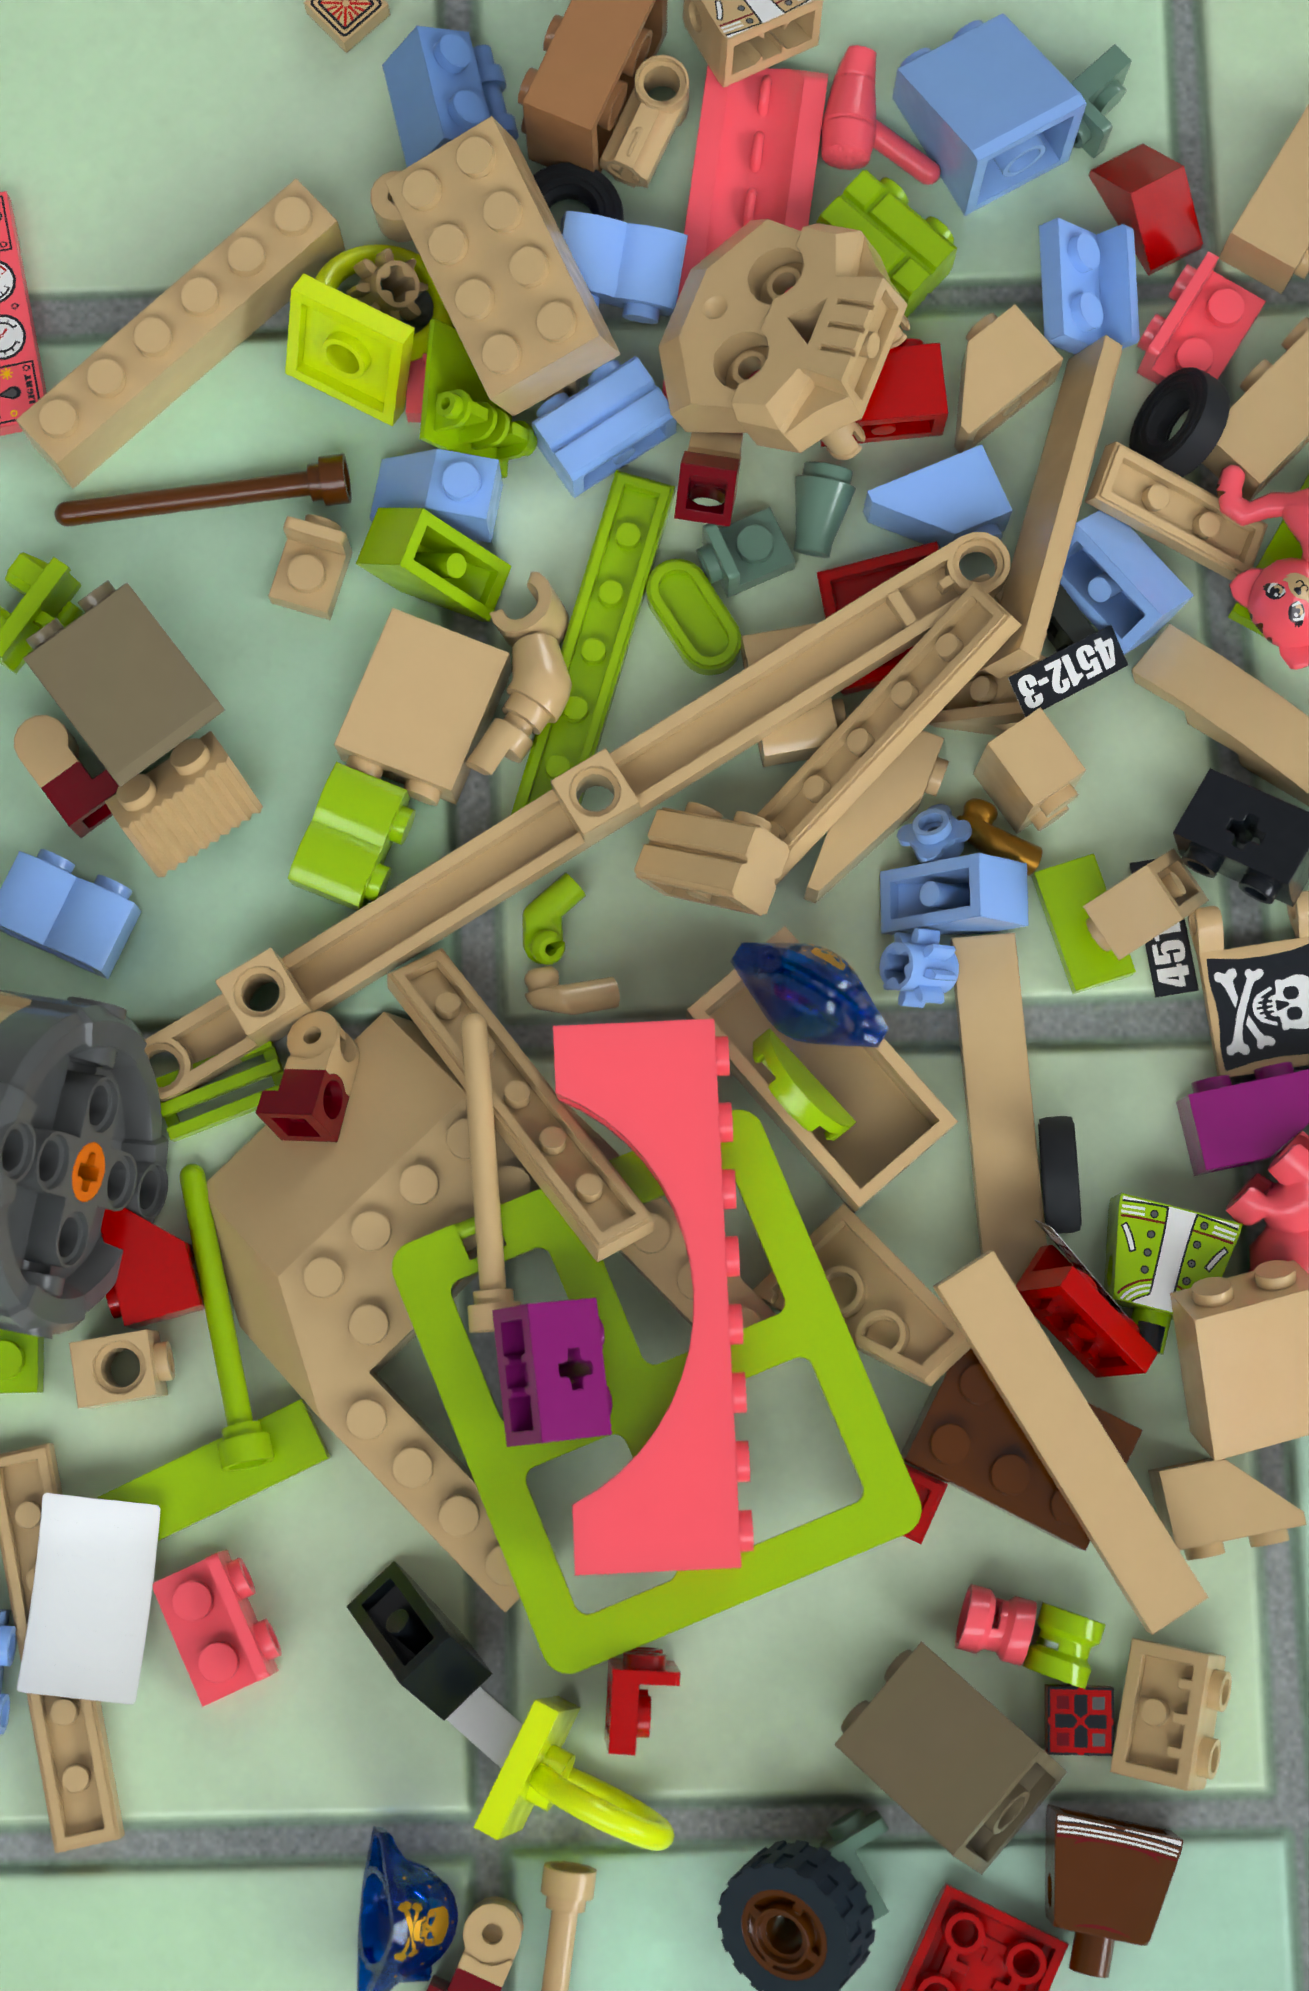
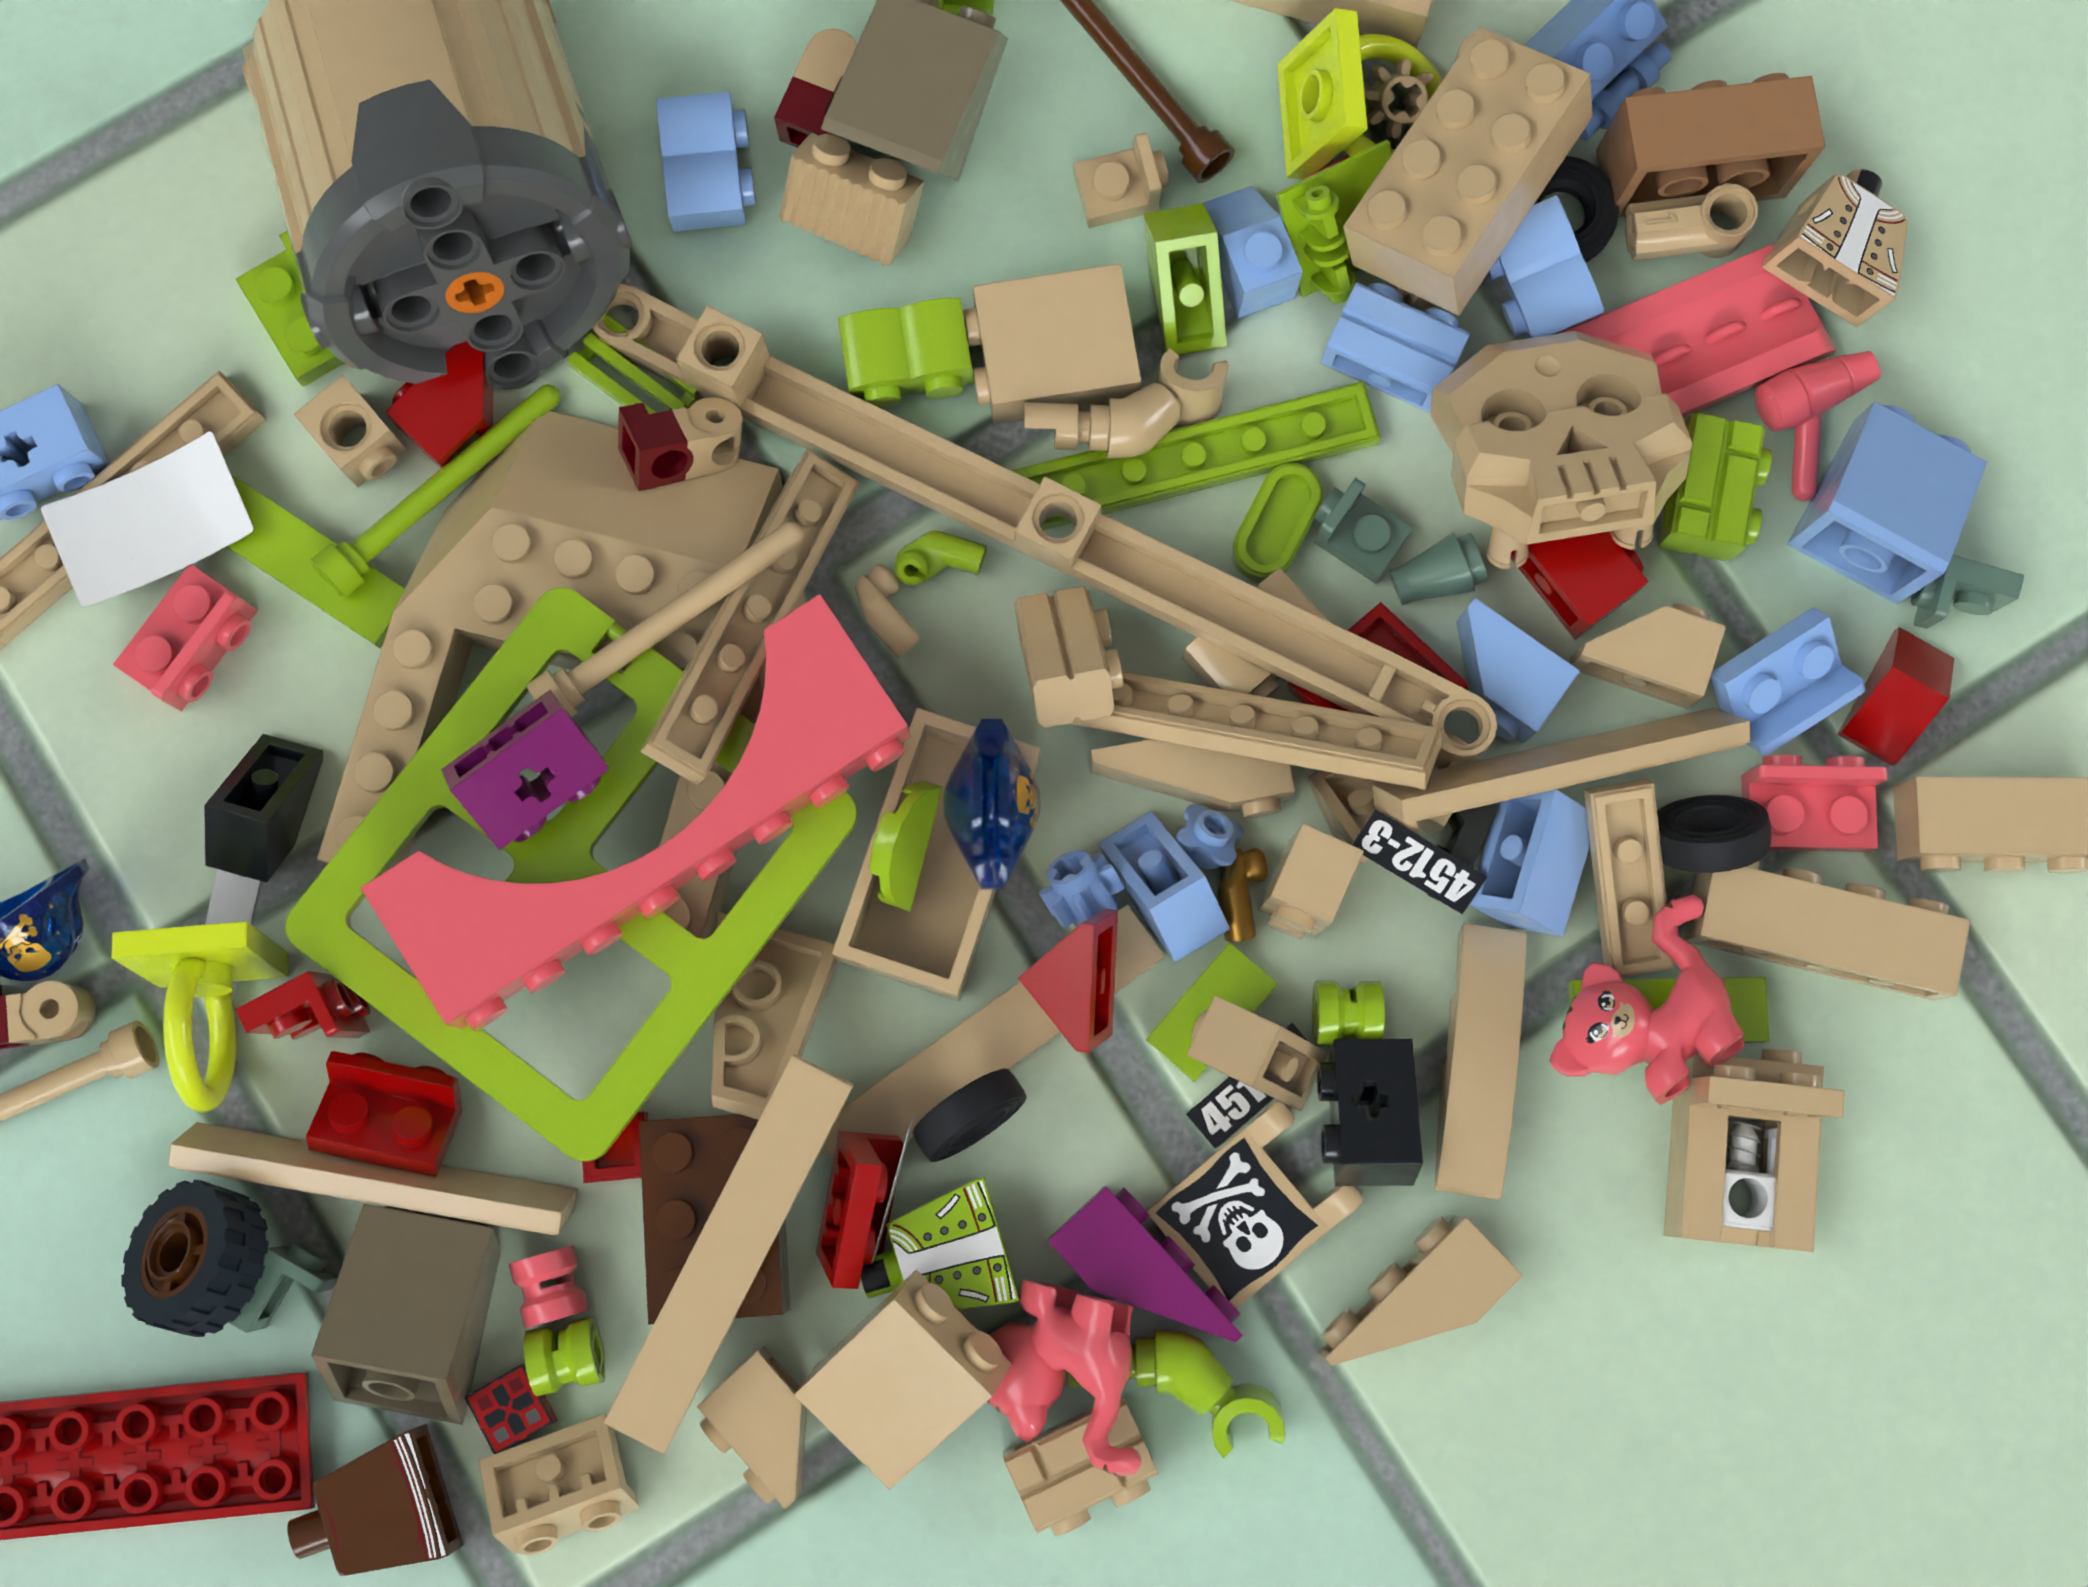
camera: 55 degrees right, 0 degrees up
dark red leg [674,432,743,527] -> none
none -> tan tile [168,1122,578,1236]
none -> red bracket [306,1051,462,1177]
none -> red slope [1018,908,1118,1053]
none -> lime wheel [1312,981,1385,1046]

